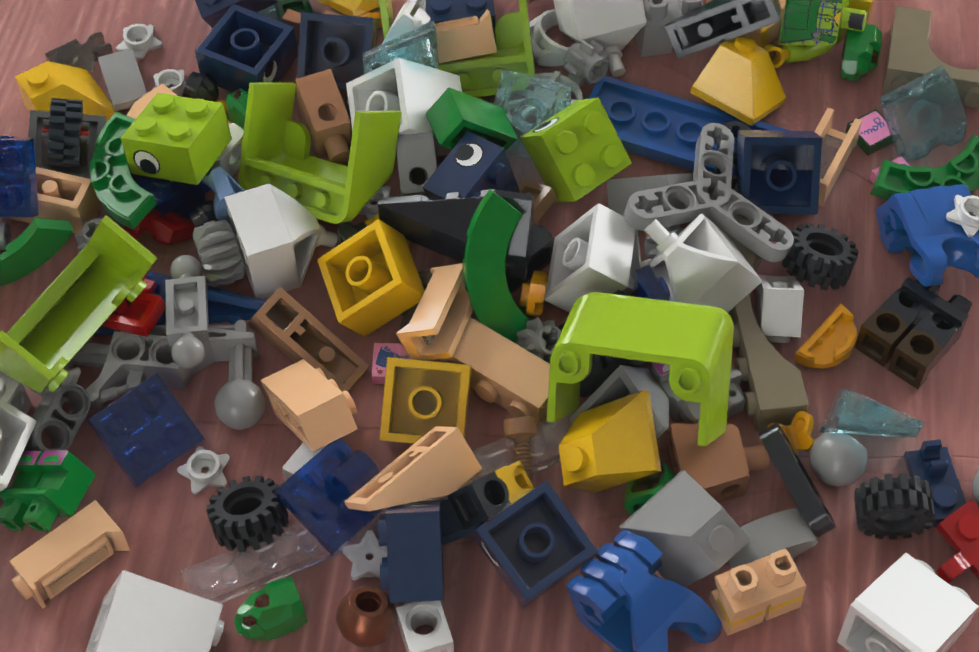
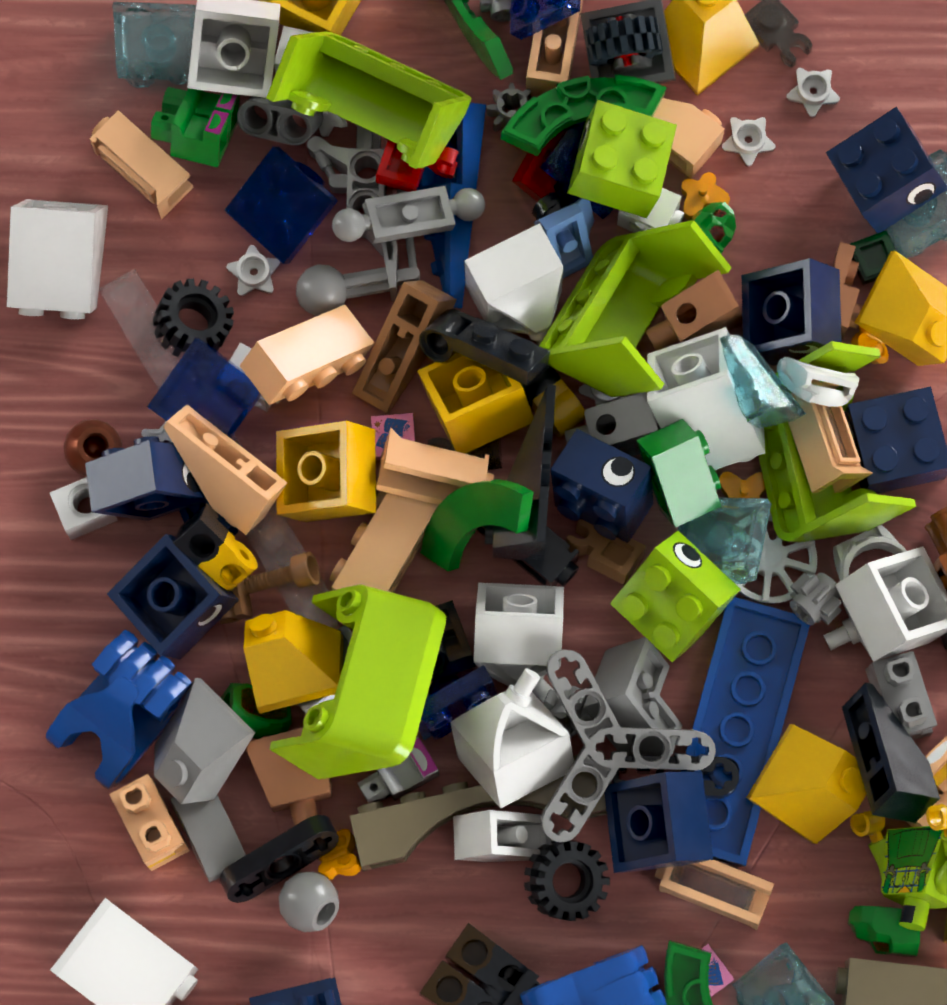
camera: 85 degrees right, 20 degrees up
light grey slope [97,48,147,112] -> none
black plate [182,71,219,102] -> none
light grey gear [193,219,245,287] -> none
dark blue brick [195,4,298,93] -> none
green rock [234,576,308,641] -> none
light grey gear [516,318,561,364] -> none
light orange plate [519,271,548,317] -> none
light orange plate [793,303,857,369] -> none
clear light blue slope [819,388,924,438] -> none
tile [845,109,899,155] -> none
black tyre [854,474,936,540] -> none
none -> black plate [419,309,550,385]

